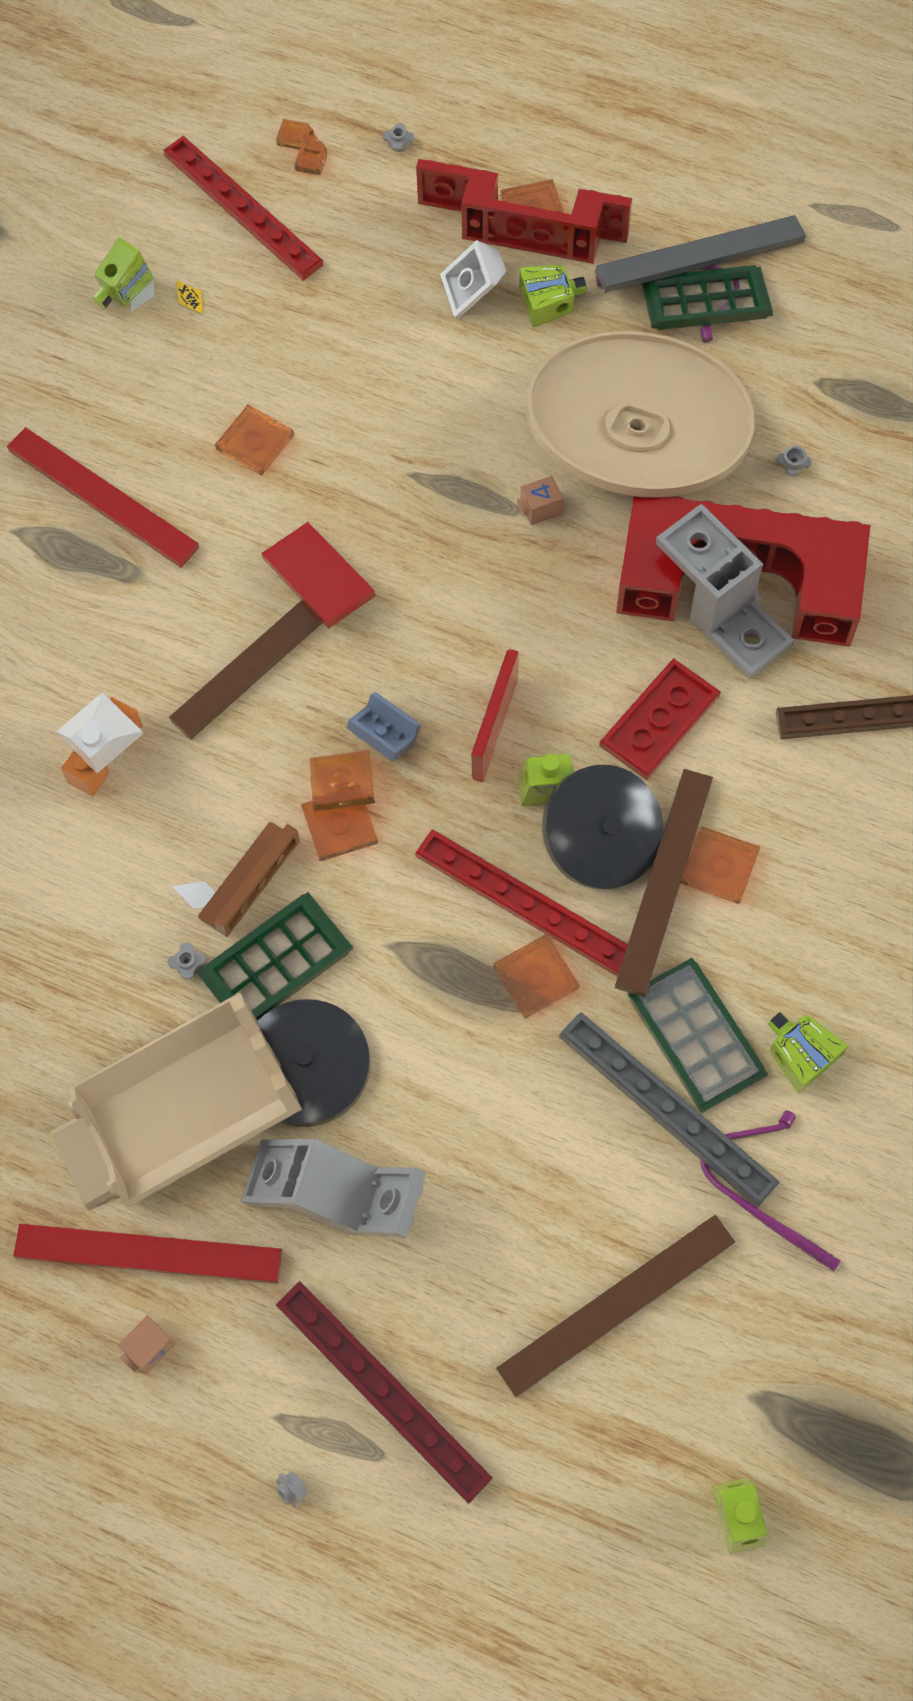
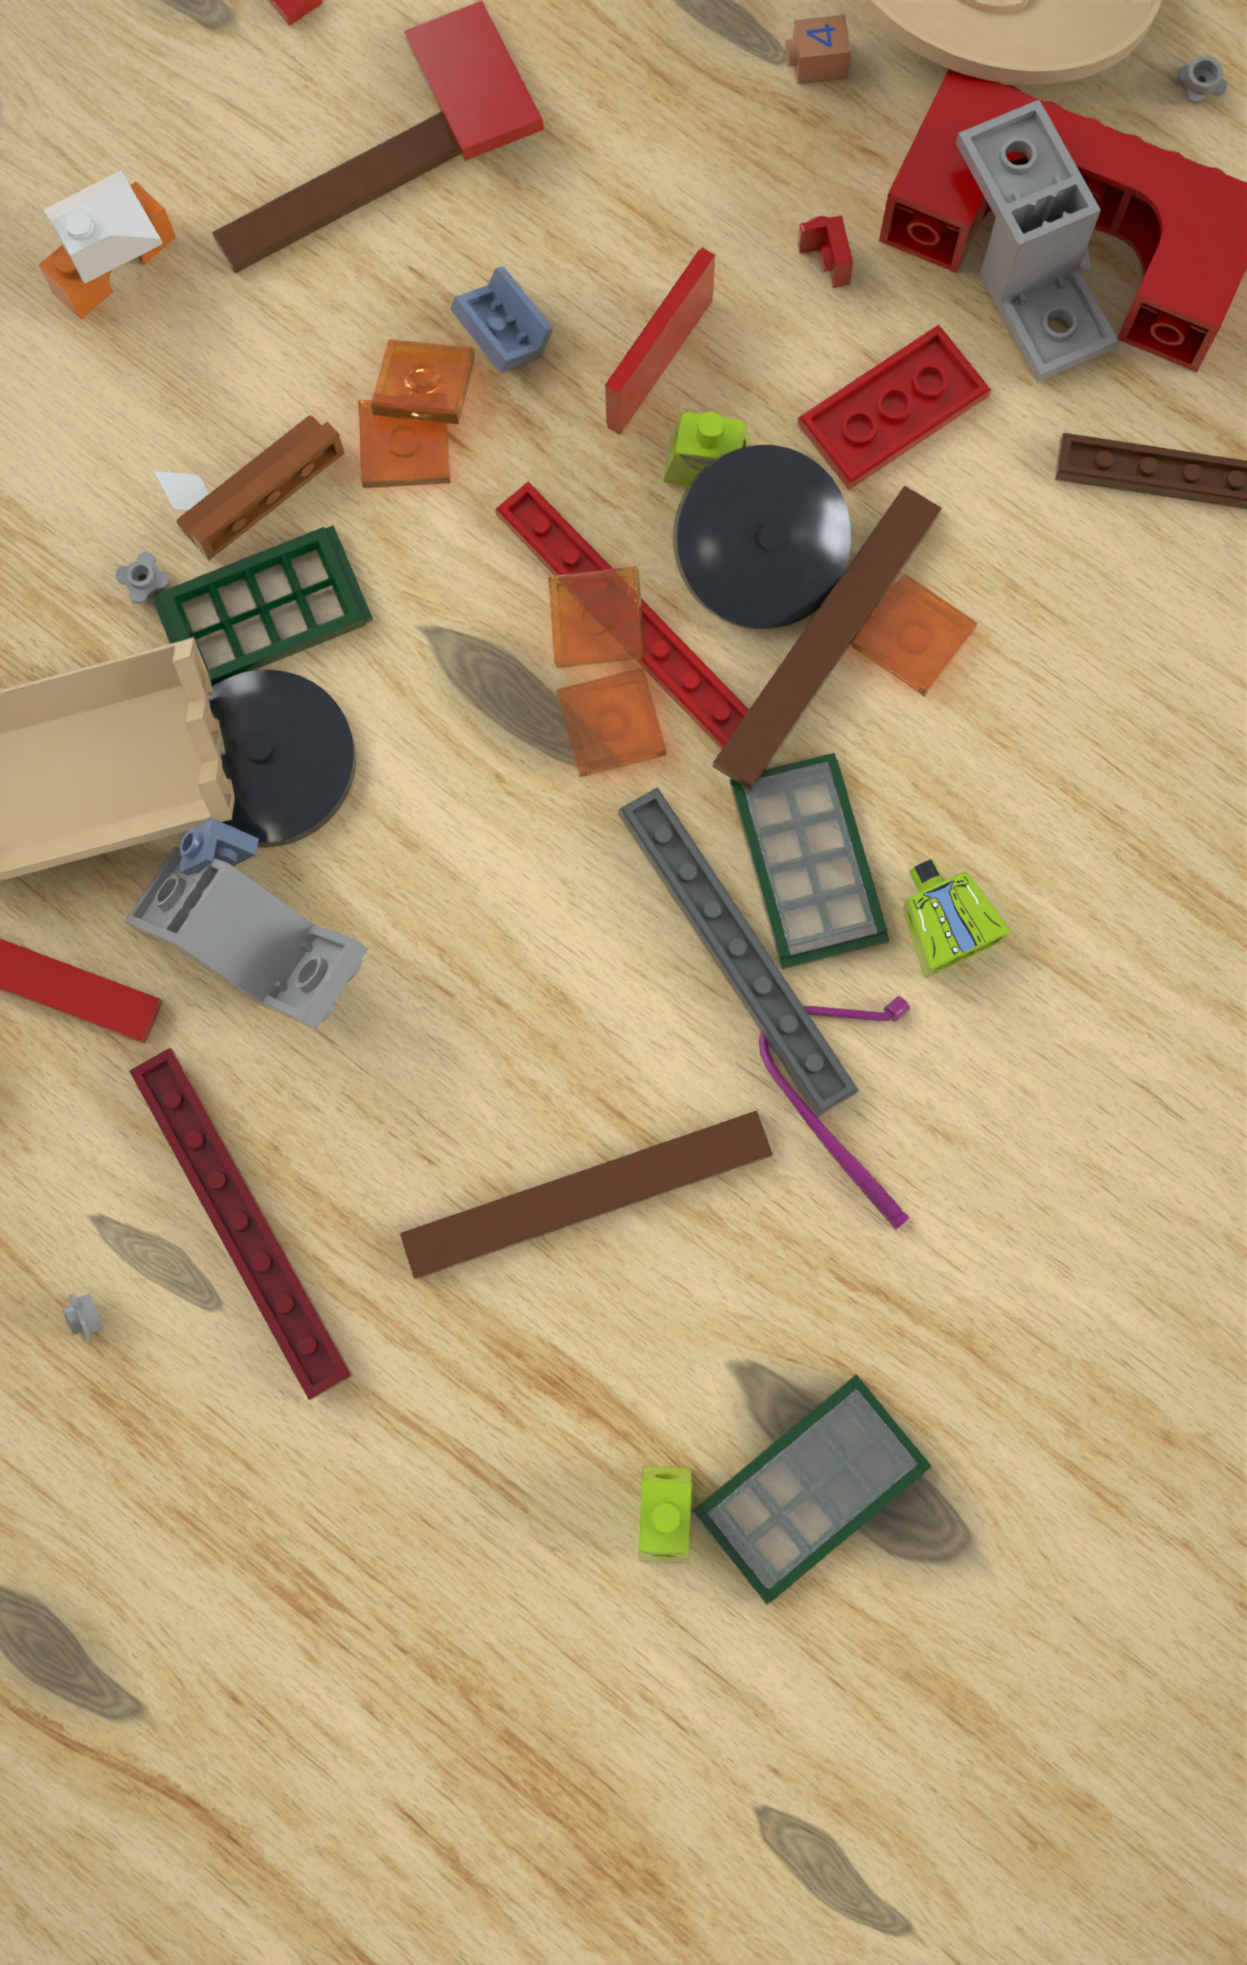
camera: 15 degrees right, 10 degrees up
none -> sand blue bracket [179,819,259,875]
none -> clear orange tile [548,566,645,668]
none -> clear piece [693,1374,931,1605]
none -> red bracket [798,215,853,288]

